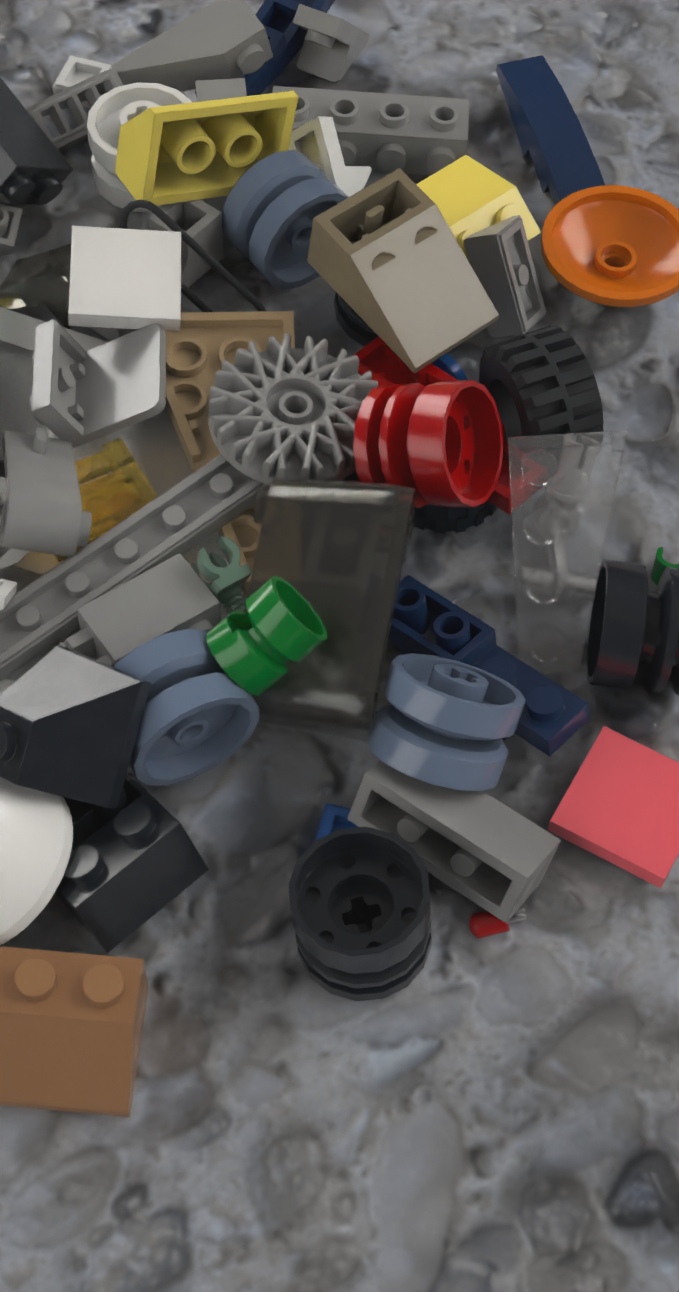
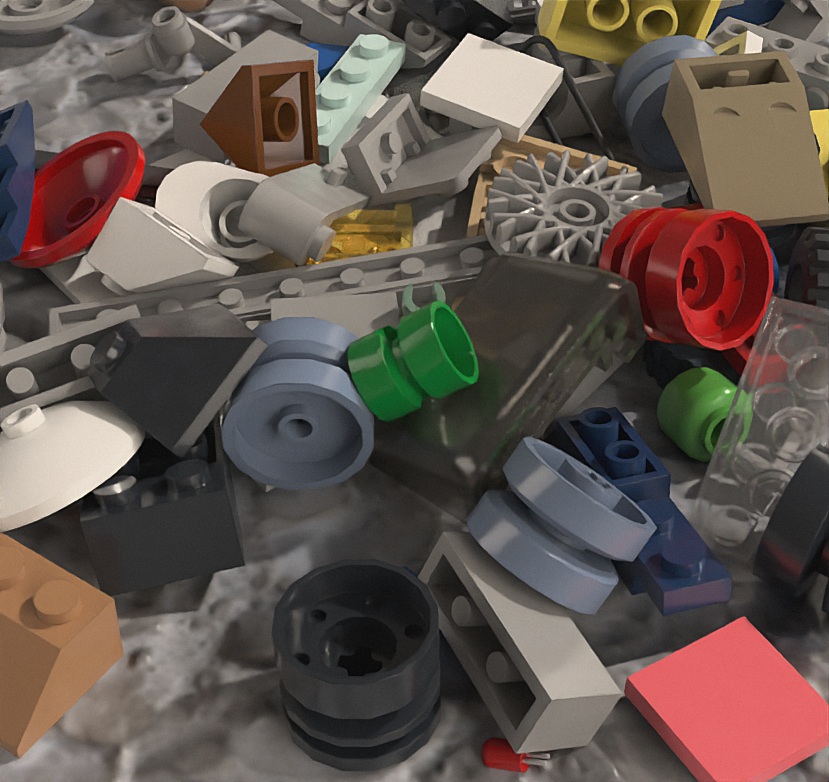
camera: 30 degrees right, 15 degrees down
none -> bright green head [656,367,754,462]

